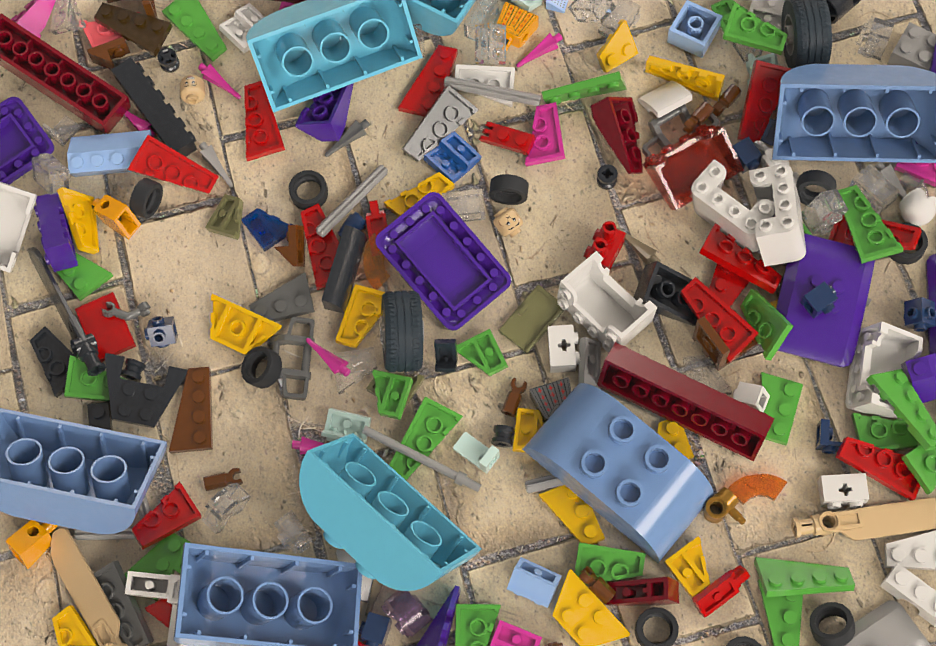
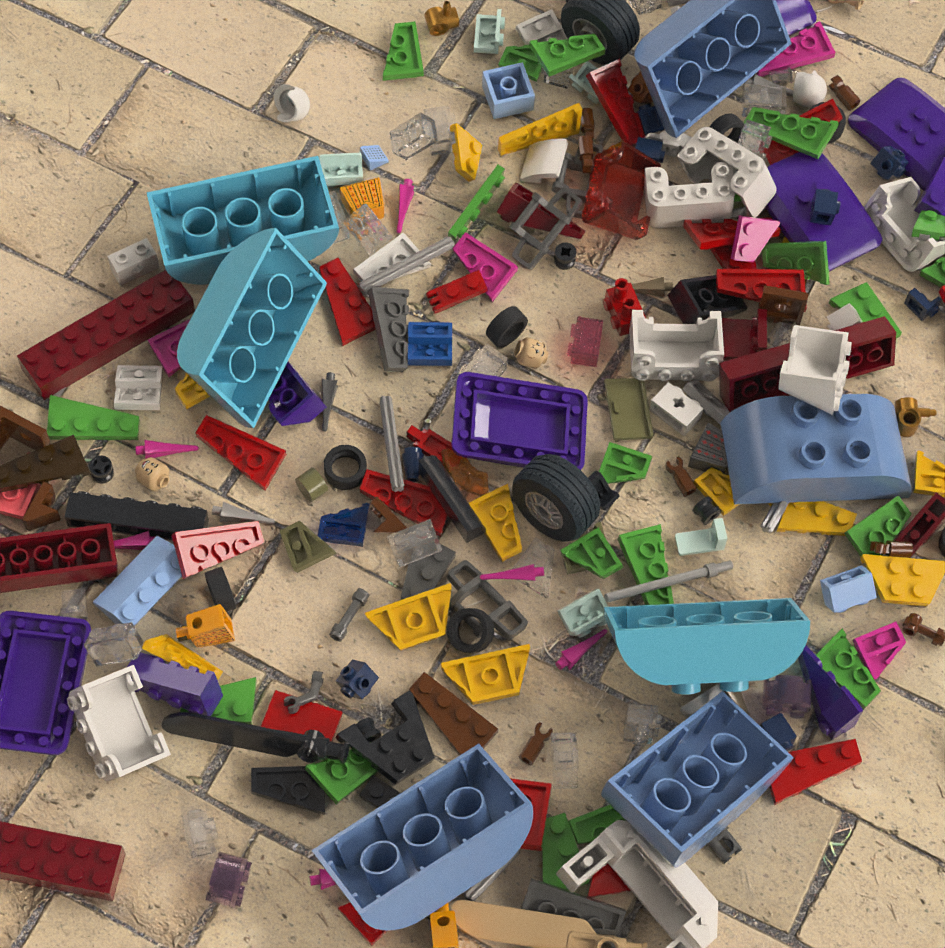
camera: 55 degrees left, 5 degrees down
yellow wing [383,172,455,217] -> none
clear orange tile [728,473,787,505] -> none
none -> olive piece [295,467,328,502]
none -> dark grey bar [329,588,370,642]
none -> clear brick [387,519,443,567]
none -> yellow wing [441,644,530,705]
none -> dark grey bar [509,187,583,270]
none -> clear pink brick [567,316,603,367]
none -> dark red bracket [722,309,767,359]
none -> wing [731,216,780,262]
none -> white windscreen [779,325,852,415]

